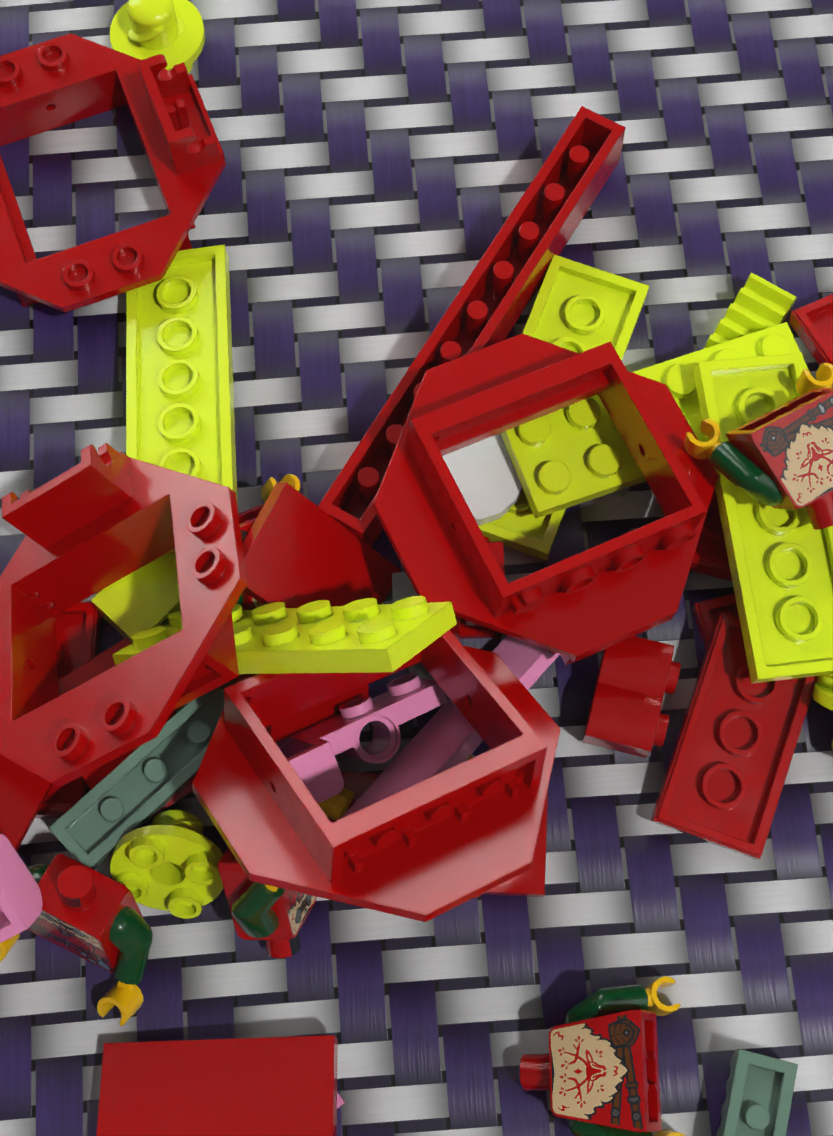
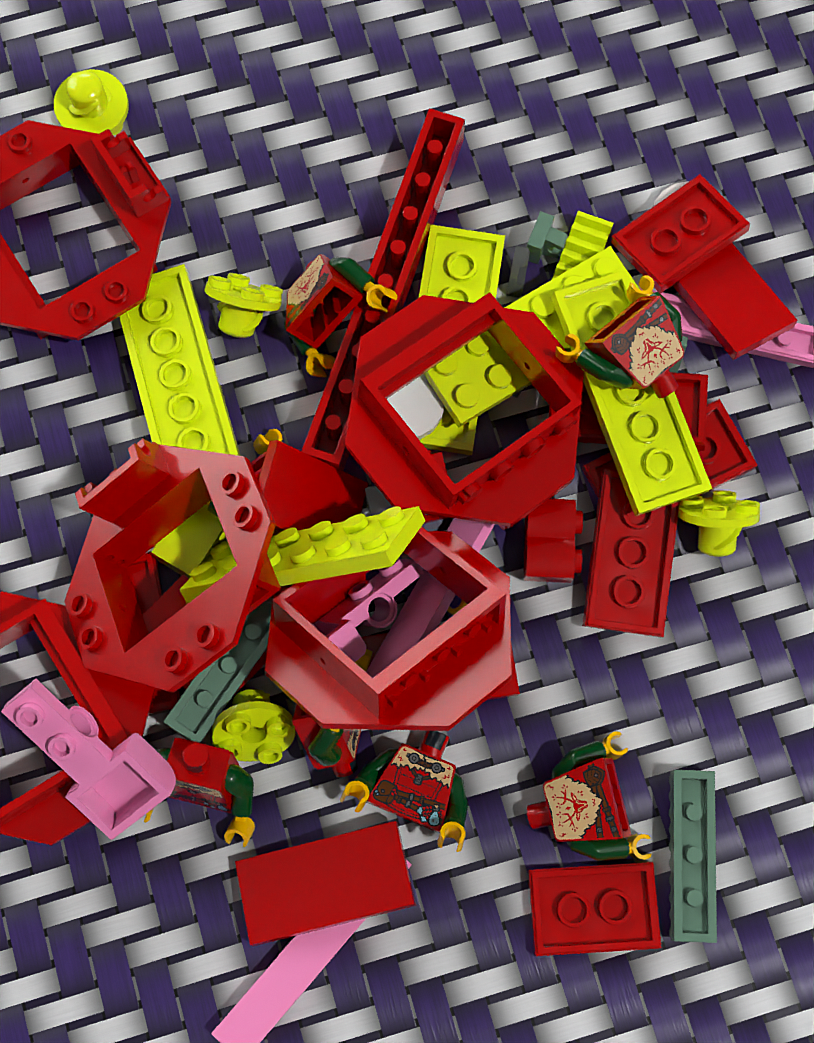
camera: 15 degrees left, 5 degrees up
none -> neon yellow plate [205,273,283,338]
none -> torso [284,254,397,377]
none -> torso [340,731,468,852]
none -> dark grey tile [506,246,530,298]
none -> sand green tile [526,211,568,264]

